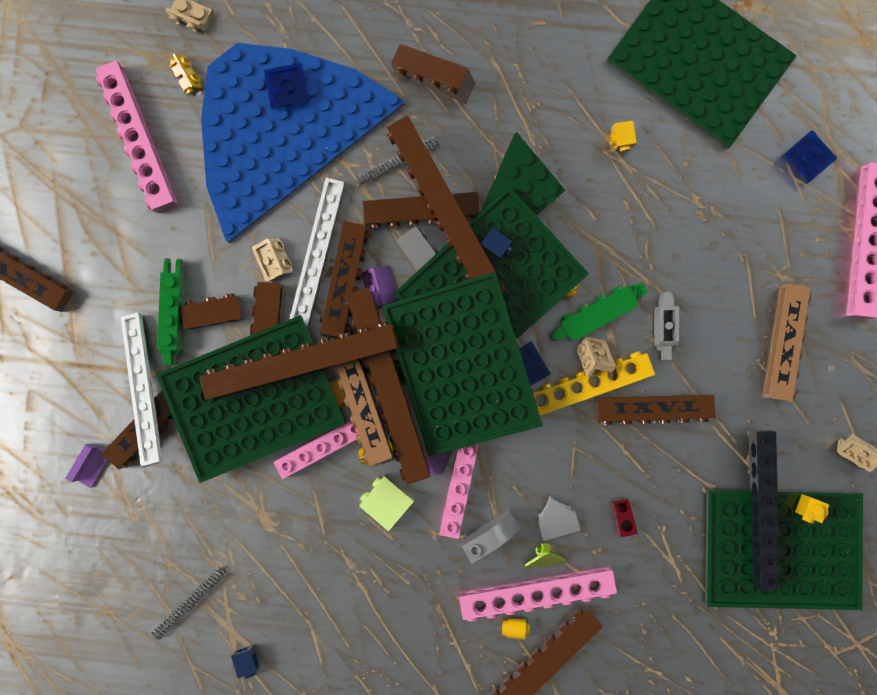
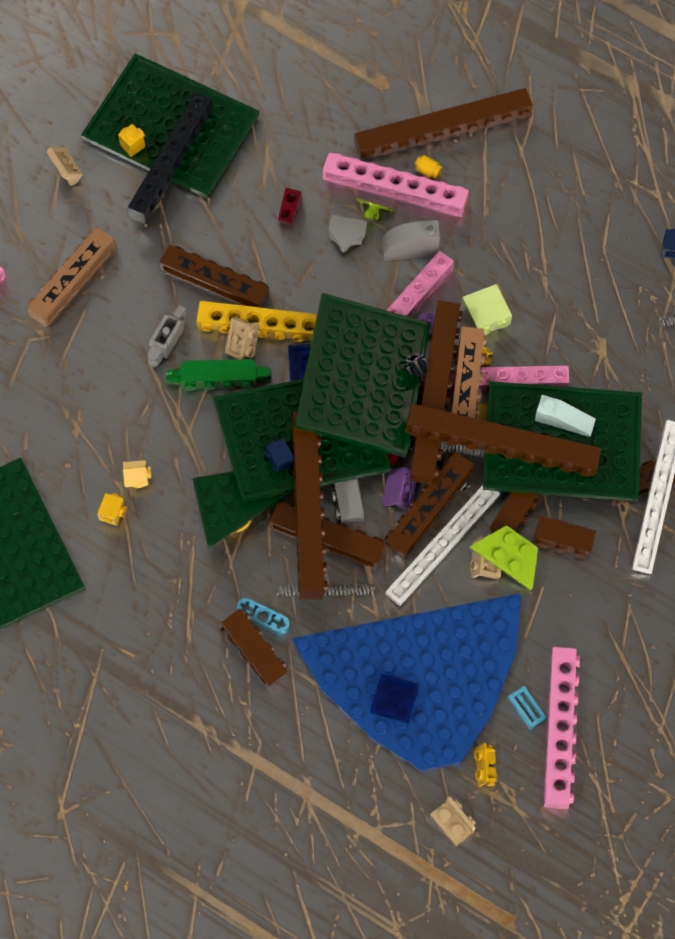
camera: 155 degrees left, 20 degrees down
green hinge [157,258,186,365] -> none
none -> yellow brick [123,460,152,488]
none -> medium azure beam [237,598,289,635]
none -> black gear [404,353,429,377]
none -> lime wing [469,526,538,590]
none -> medium azure tile [508,686,547,730]
none -> light aqua slope [535,395,596,437]

